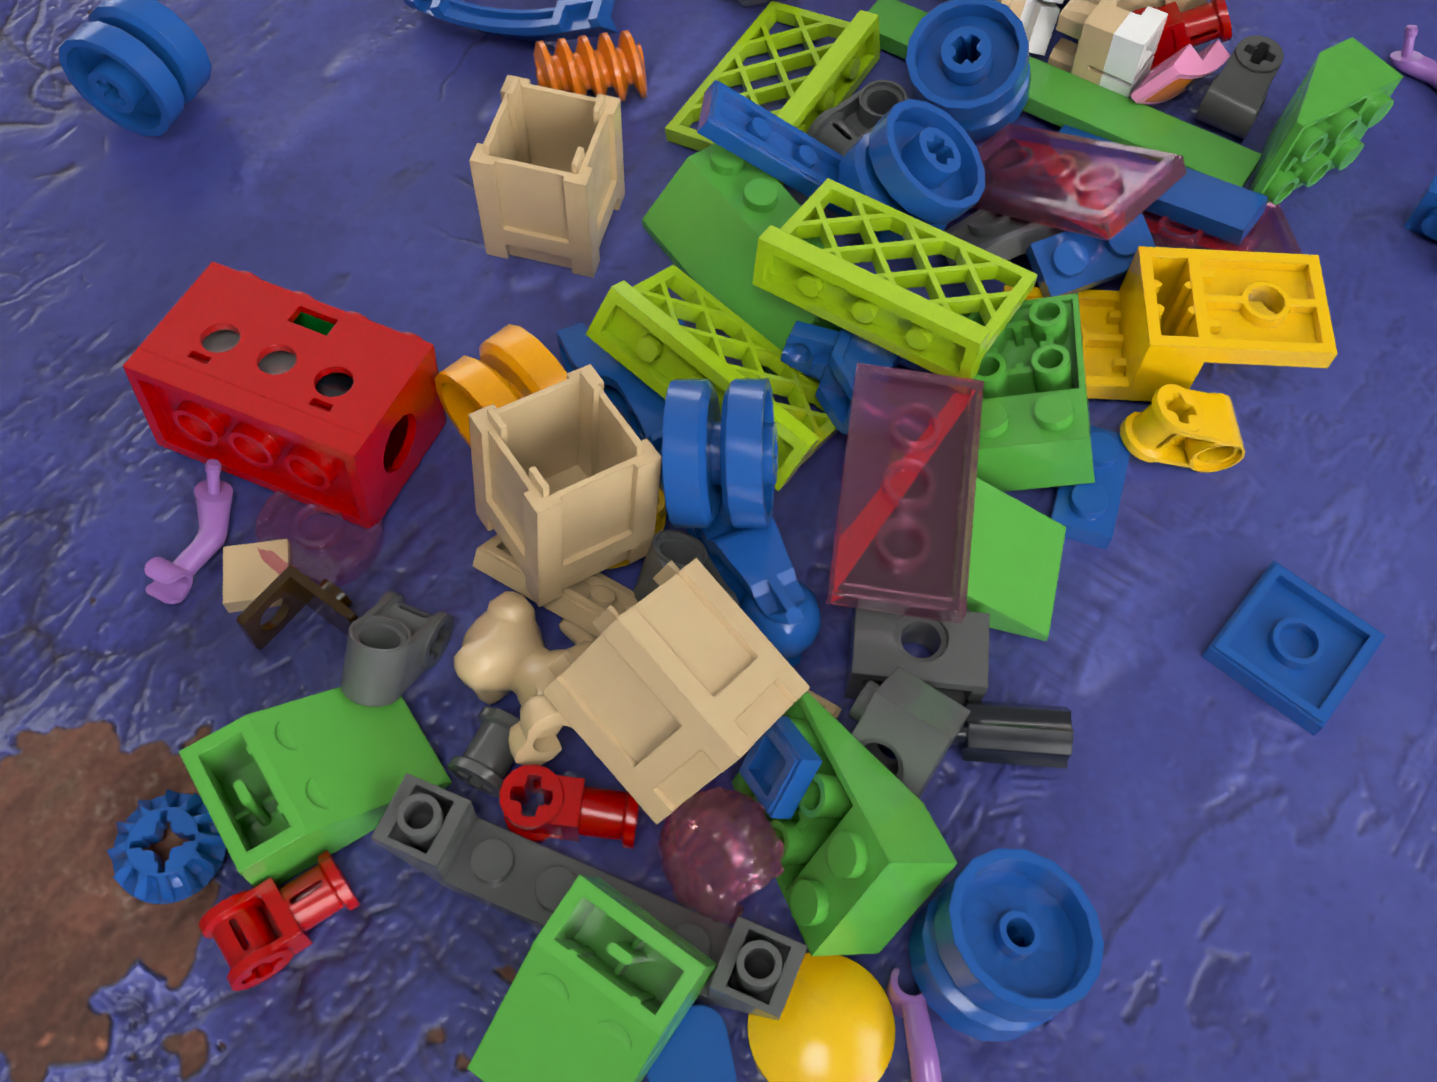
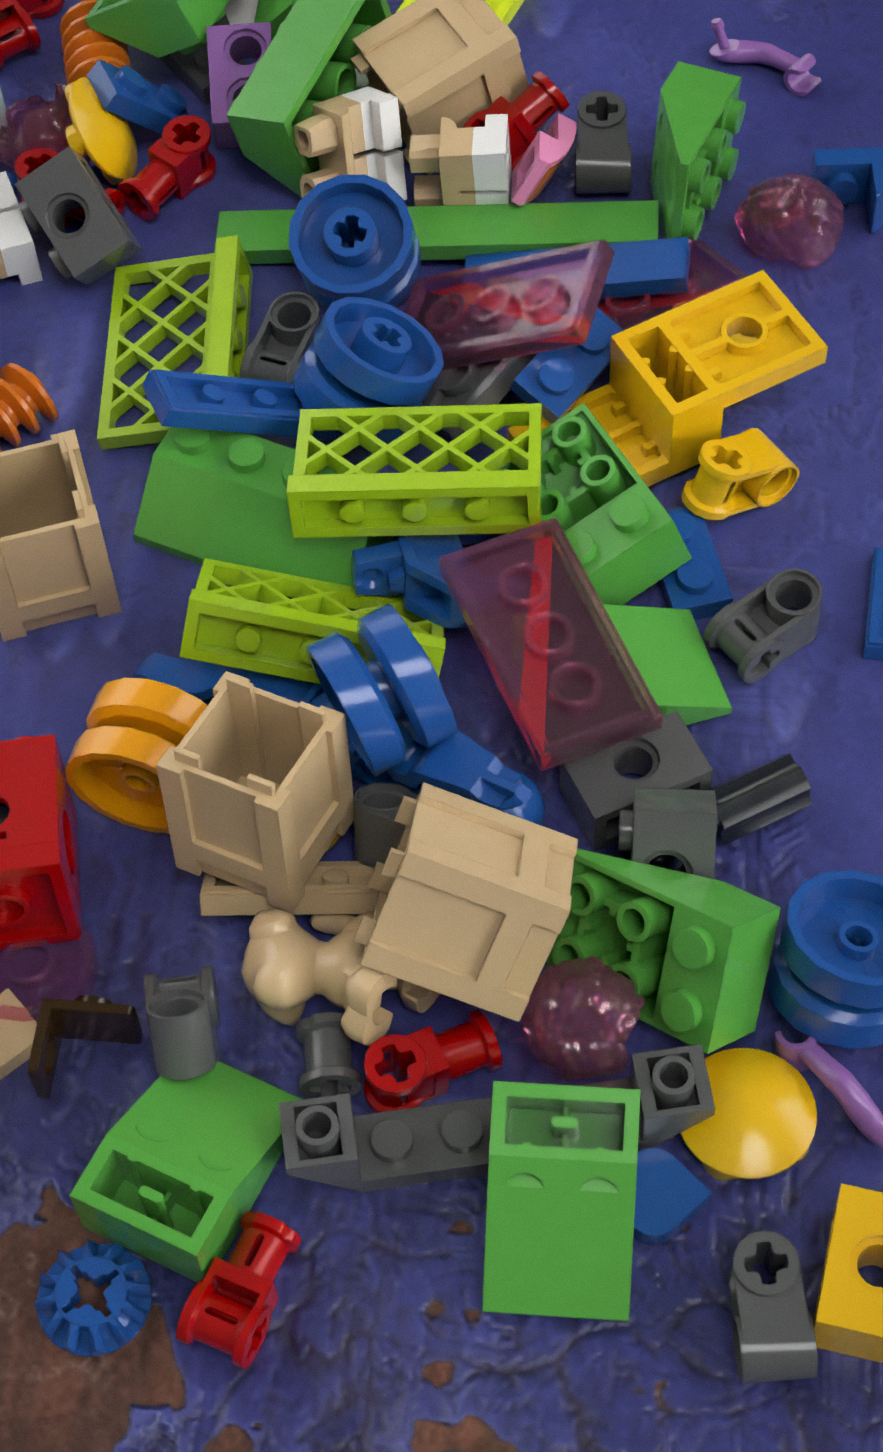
camera: 25 degrees left, 5 degrees down
blue tile [739,716,822,819] -> none
none -> dark grey piece [703,568,823,684]
none -> clear pink hair [735,172,844,270]

